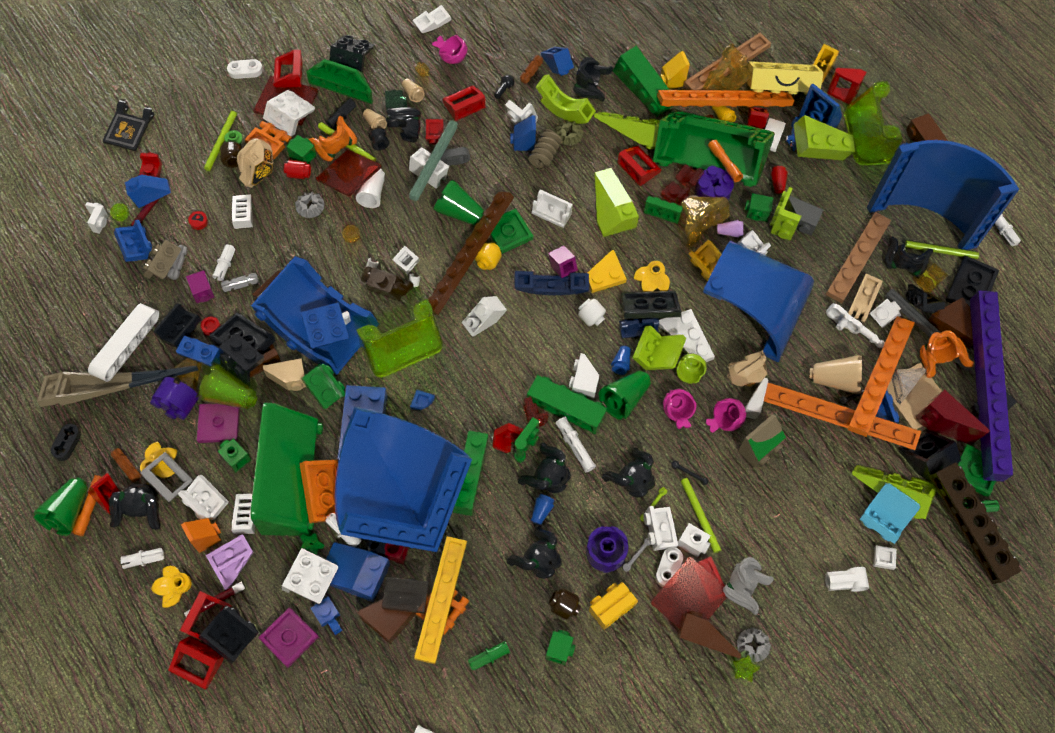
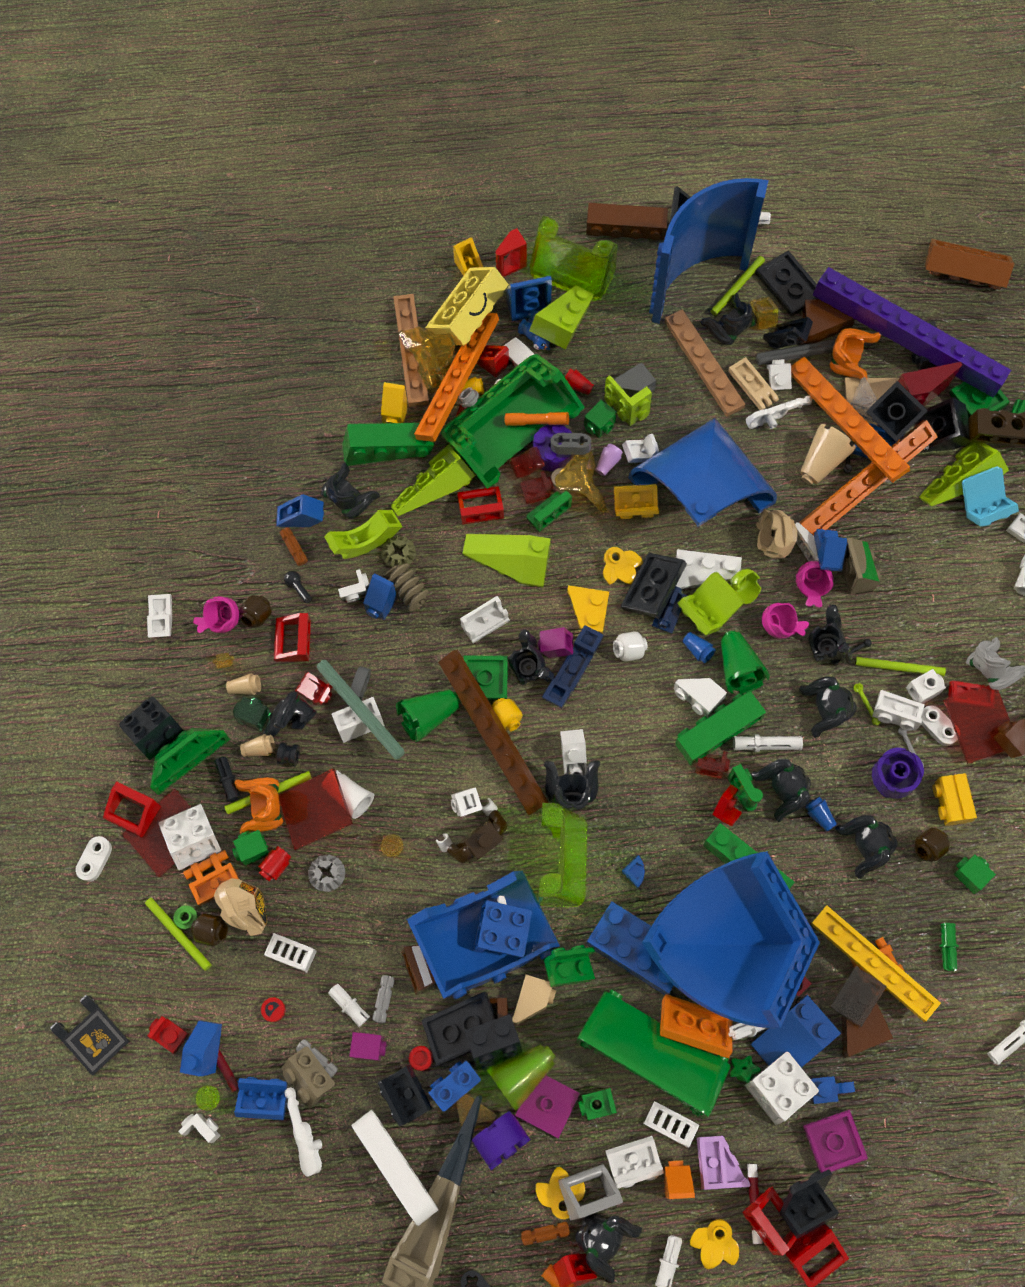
camera: 55 degrees left, 5 degrees up
none -> dark brown head [239,595,272,628]
none -> white piece [285,1088,322,1176]
none -> light grey plate [458,388,479,407]
none -> black hair [508,629,554,685]
none -> black hair [544,760,600,810]
none -> dark grey beam [550,433,591,455]
none -> black hair [808,605,852,665]
none -> blue slope [814,529,847,571]
none -> black slope [866,381,928,442]

